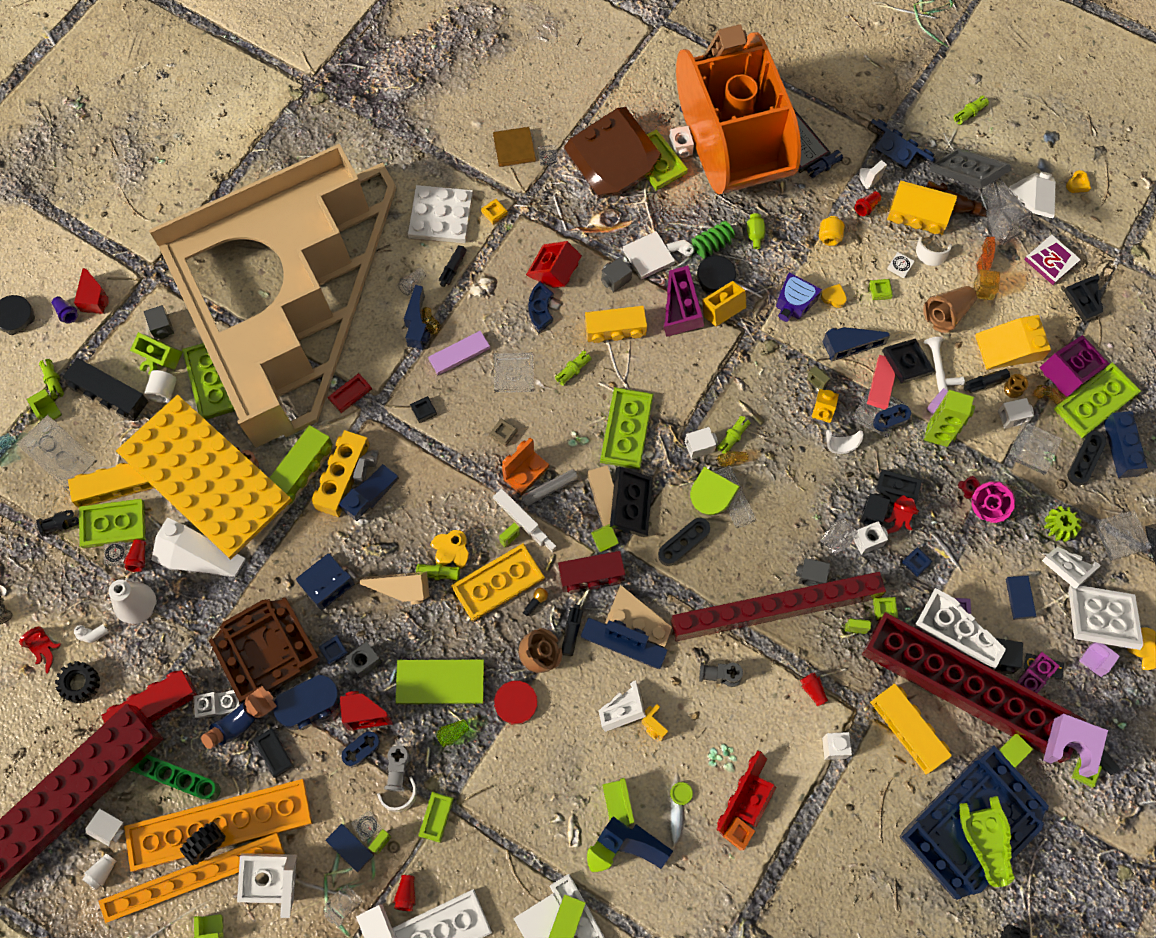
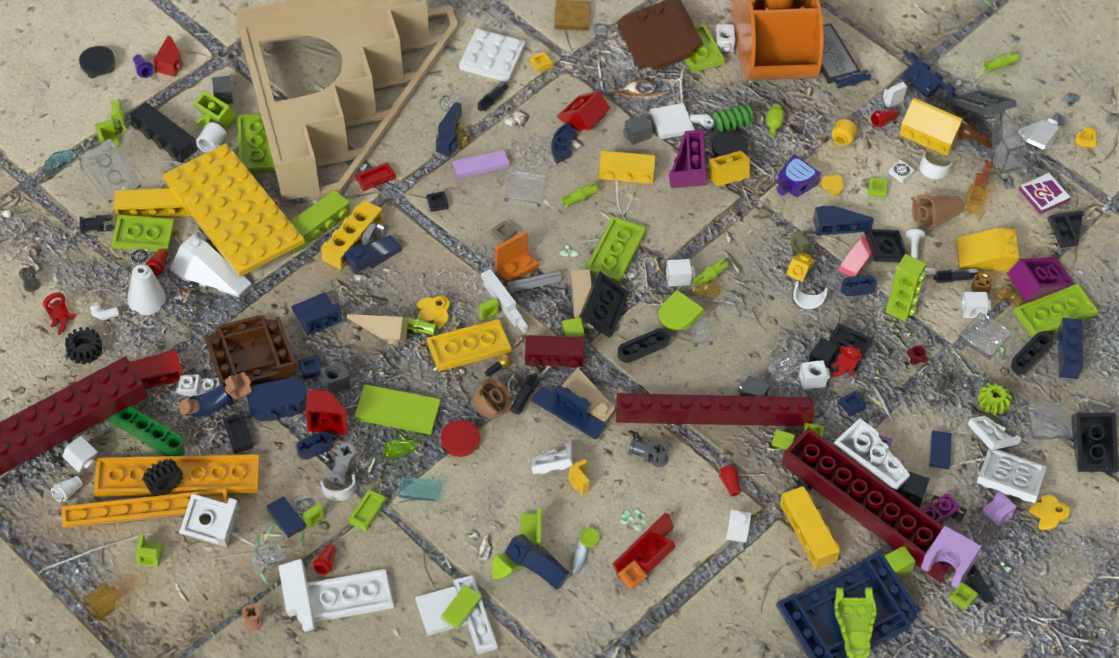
camera: 10 degrees right, 15 degrees down
dark pink cylinder [971,481,1016,523] -> none
none -> clear light blue tile [399,477,441,502]

